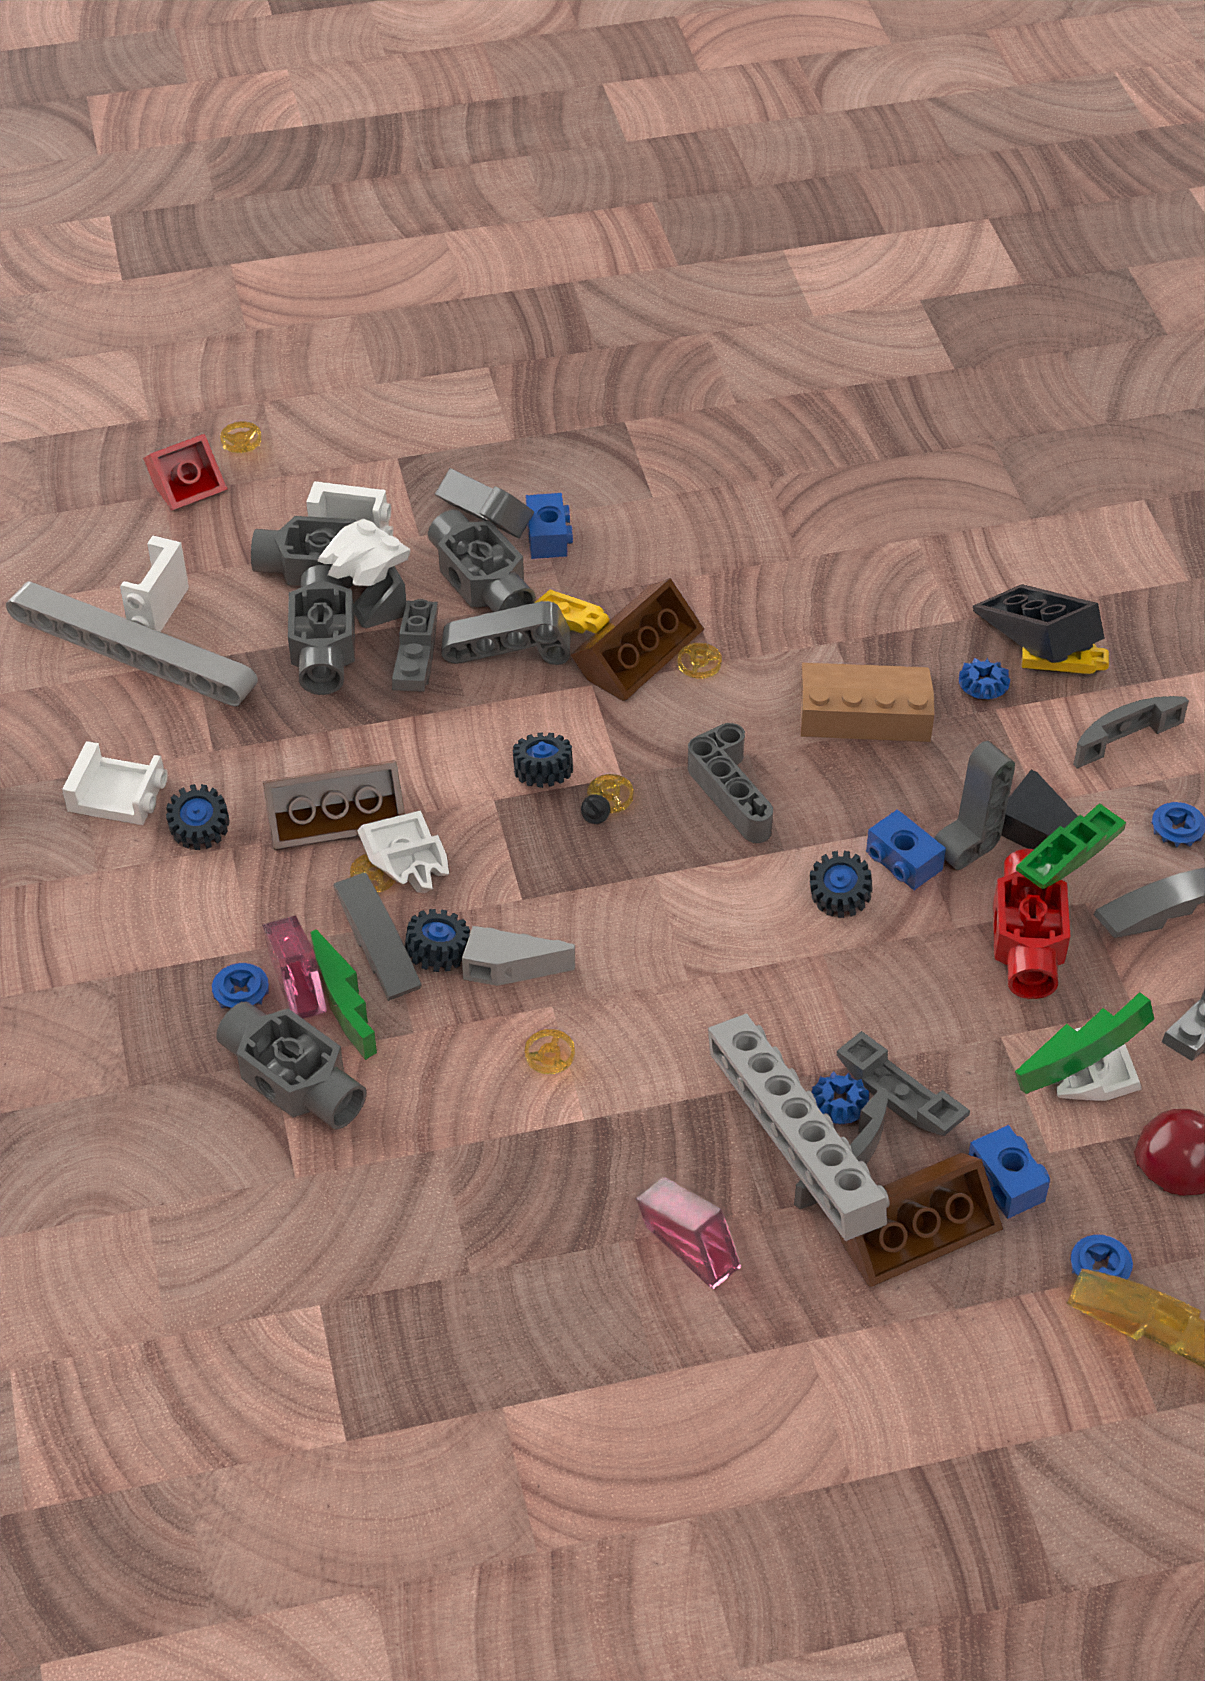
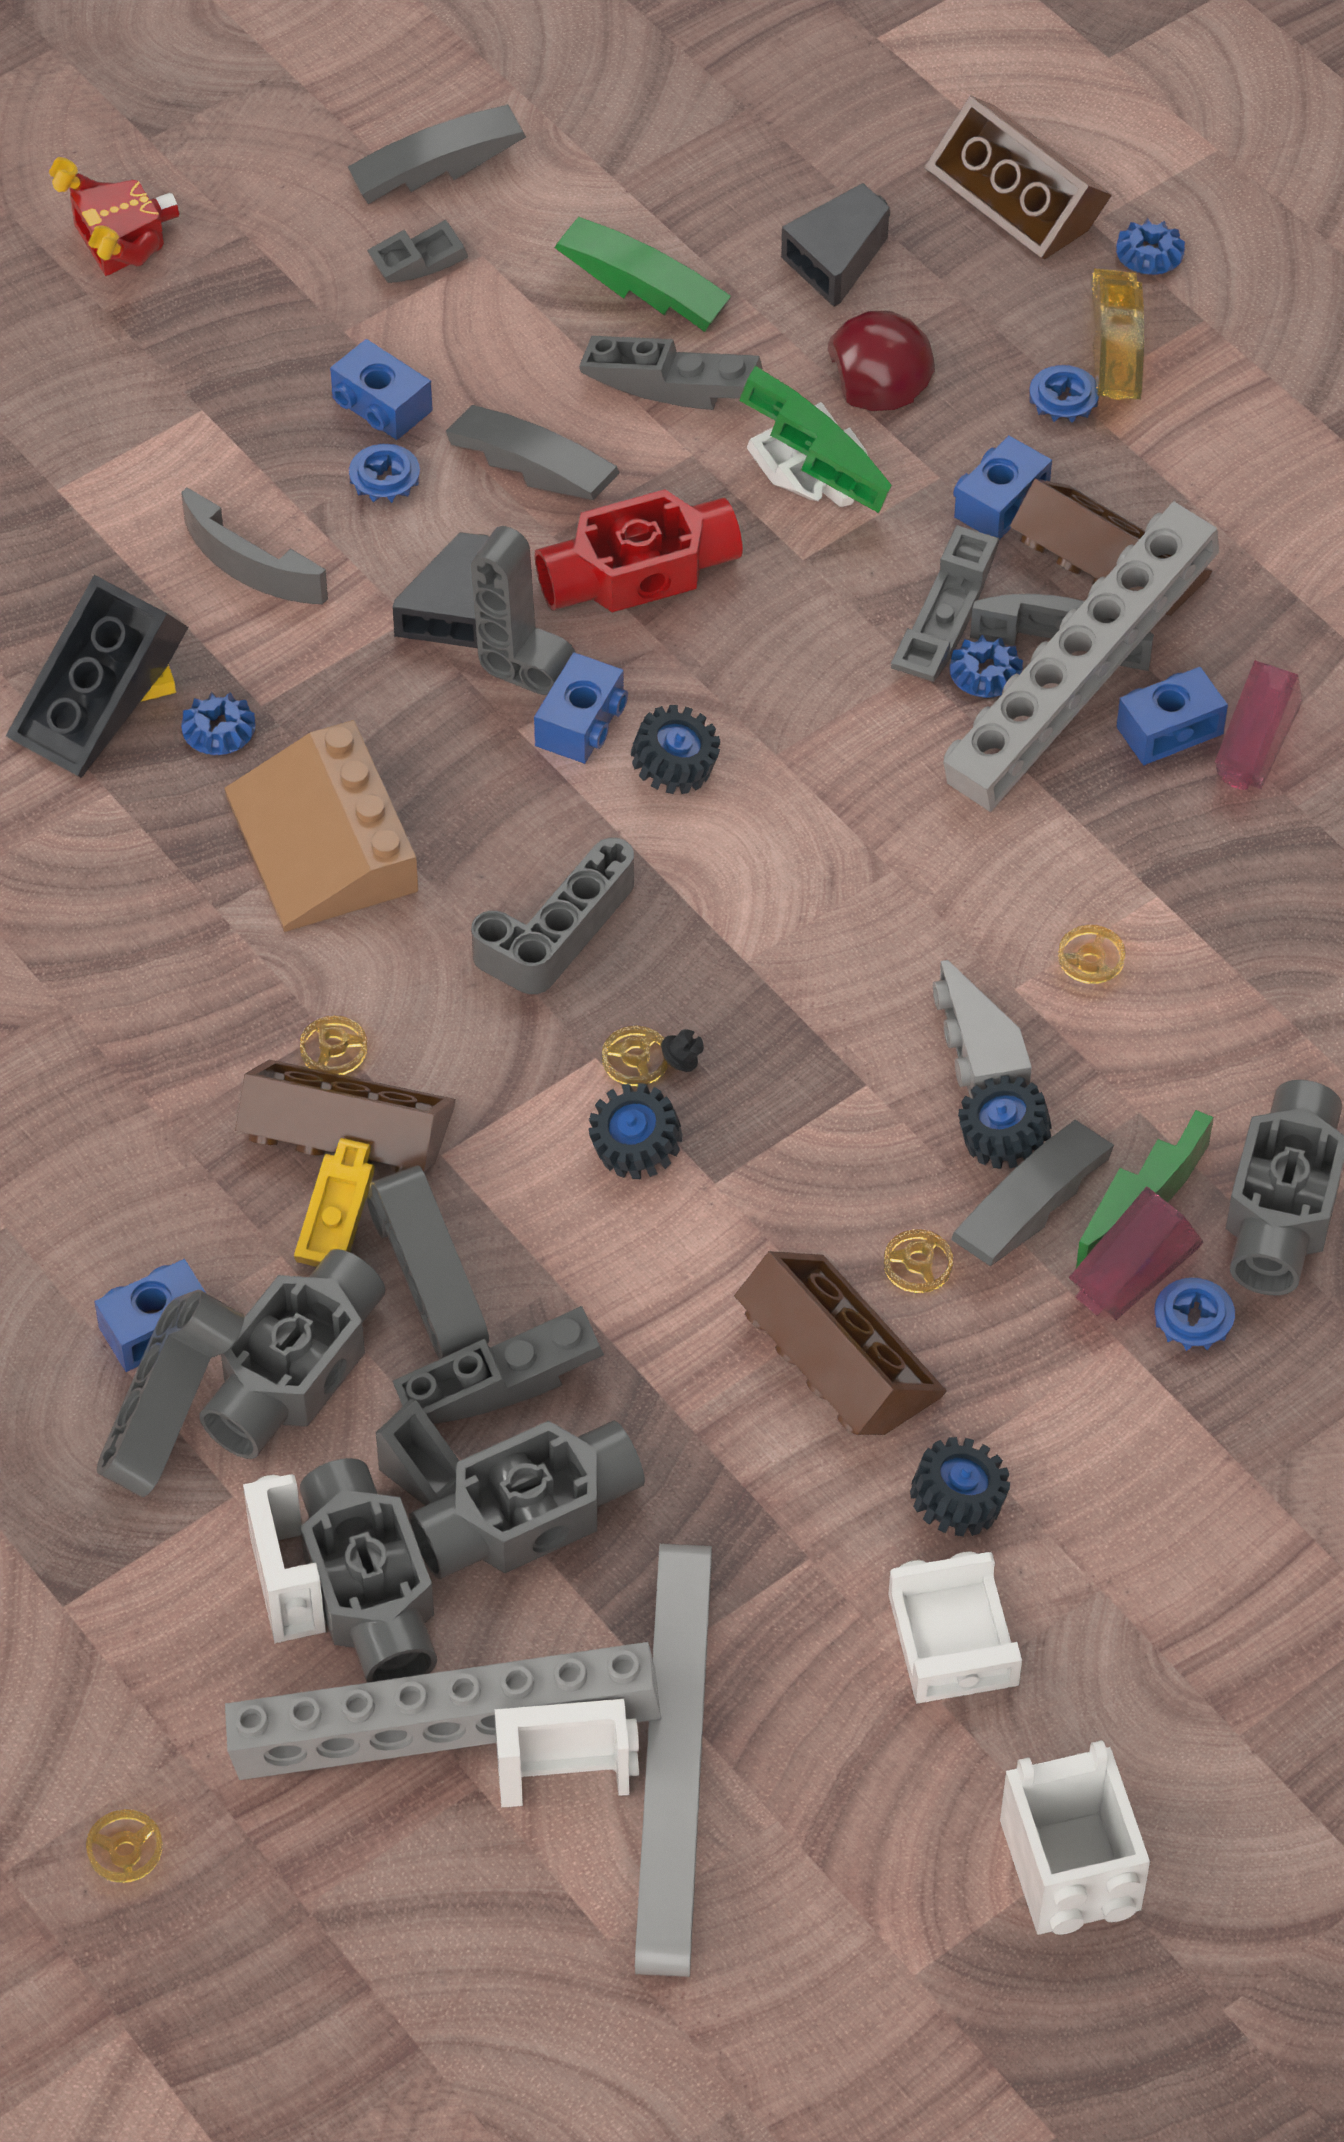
camera: 115 degrees left, 5 degrees up
red slope [143,433,227,511] -> none
white plate [318,518,411,586] -> none
white plate [357,810,449,893] -> none
green slope [1016,803,1126,890] -> none
none -> light grey brick [225,1642,661,1780]
none -> blue brick [1116,667,1228,766]

